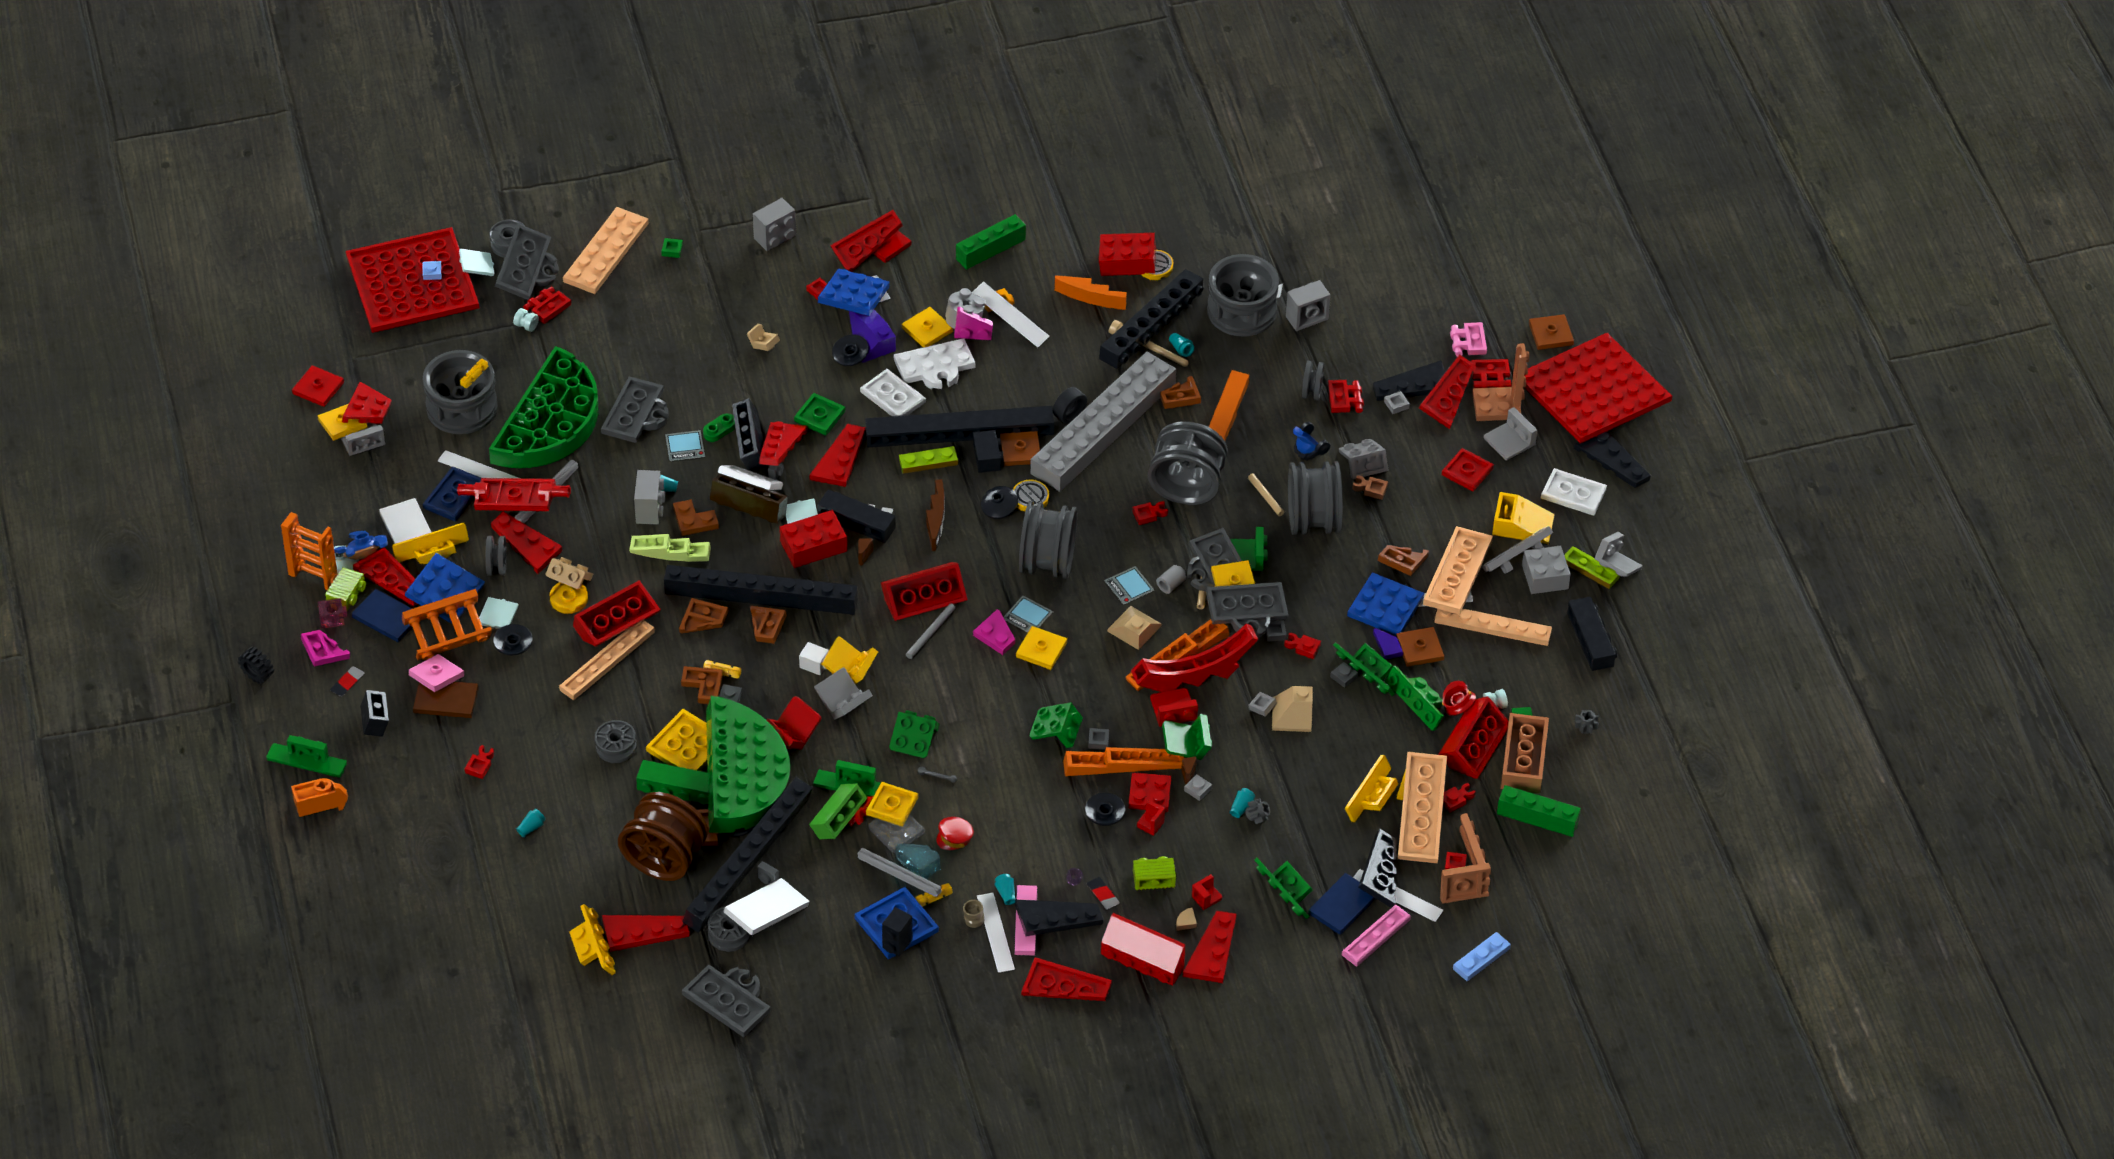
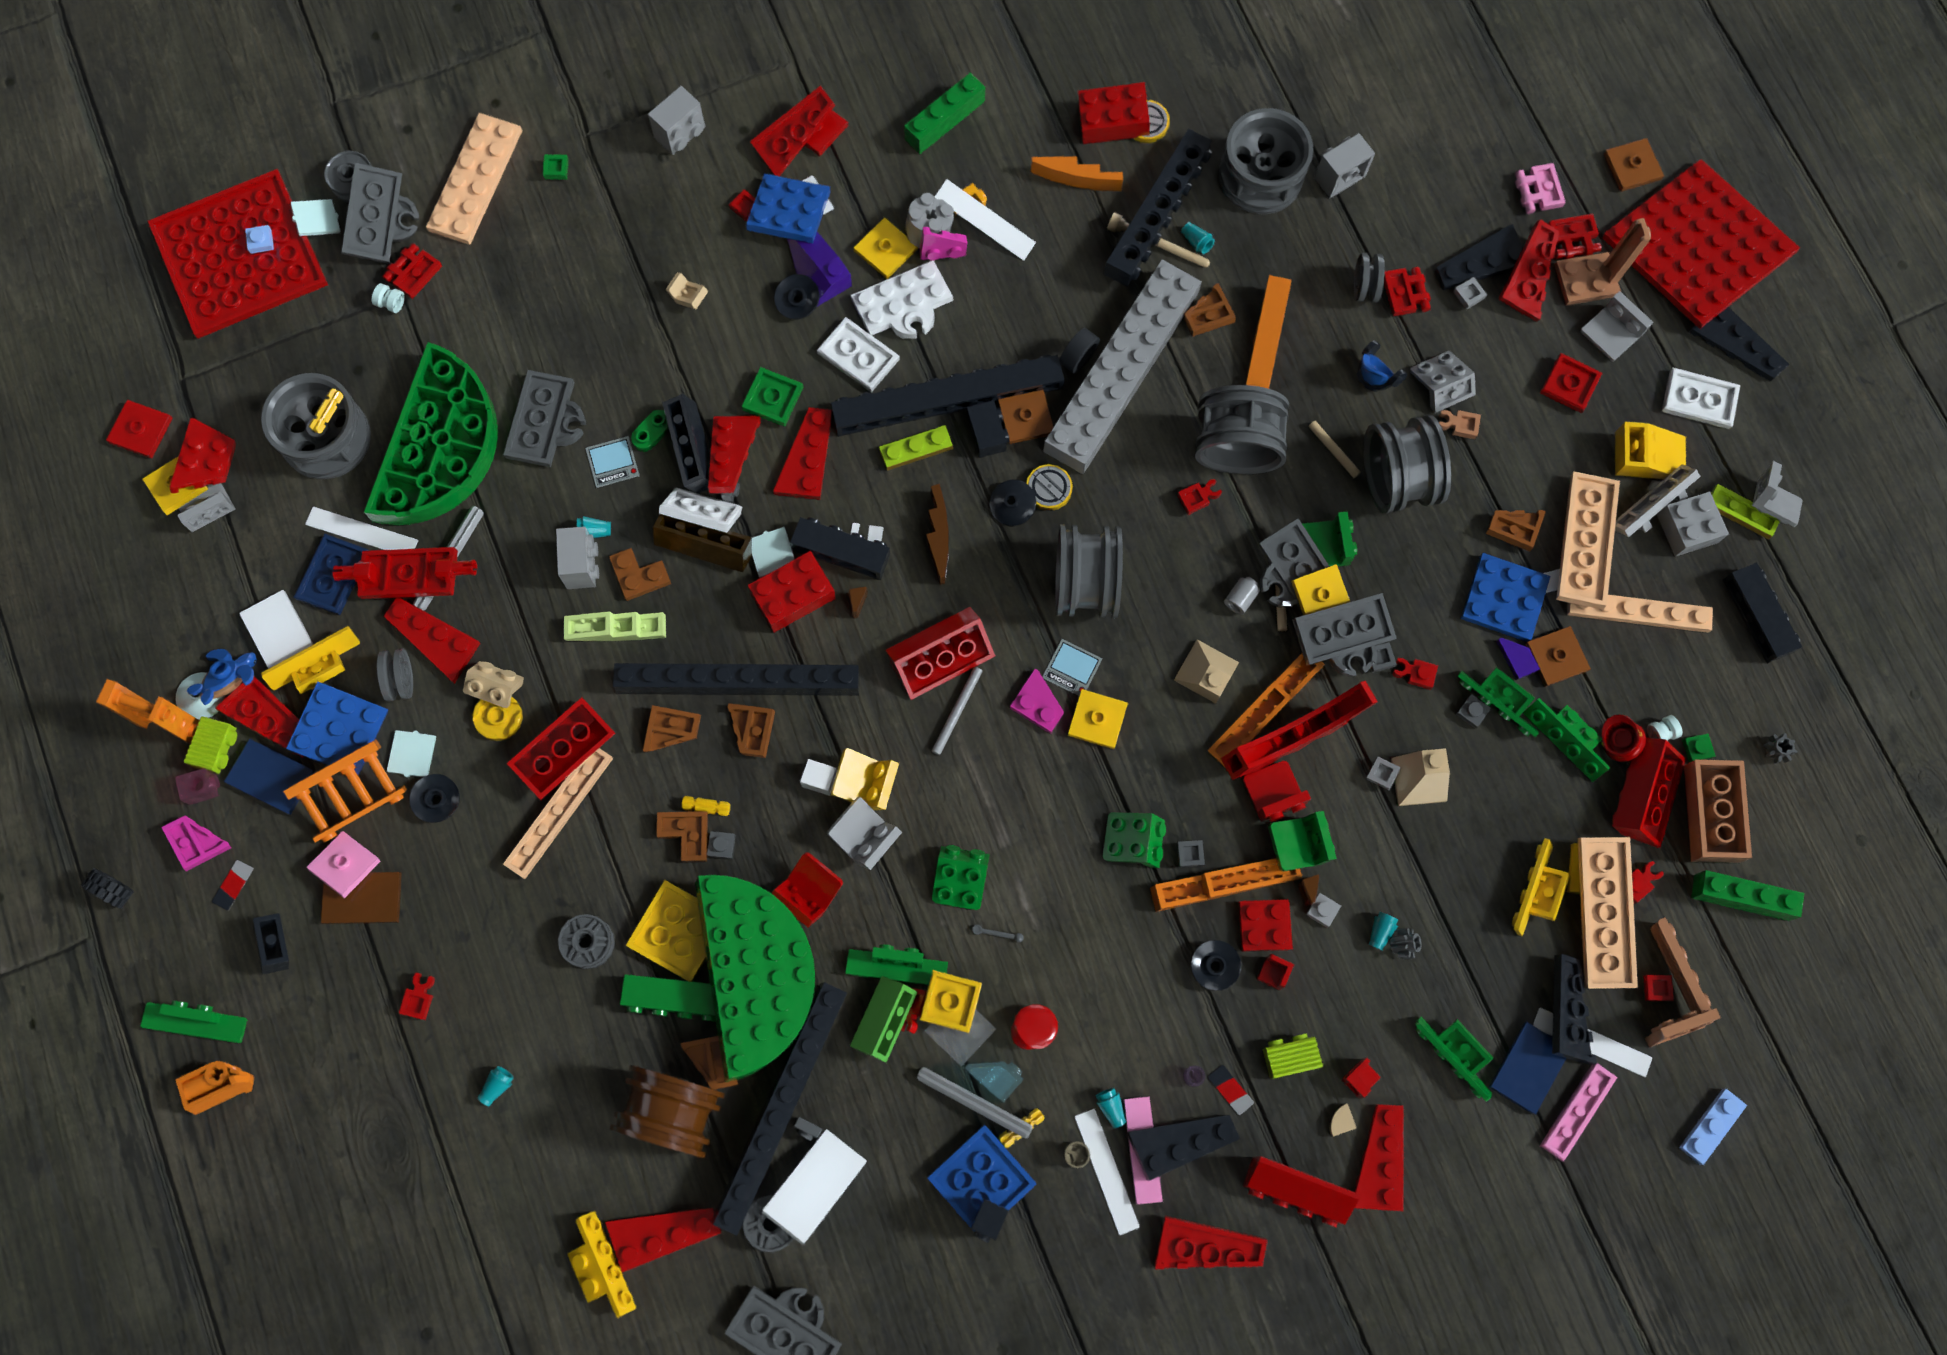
camera: 10 degrees left, 25 degrees up
sticker [1105,566,1154,604] -> none

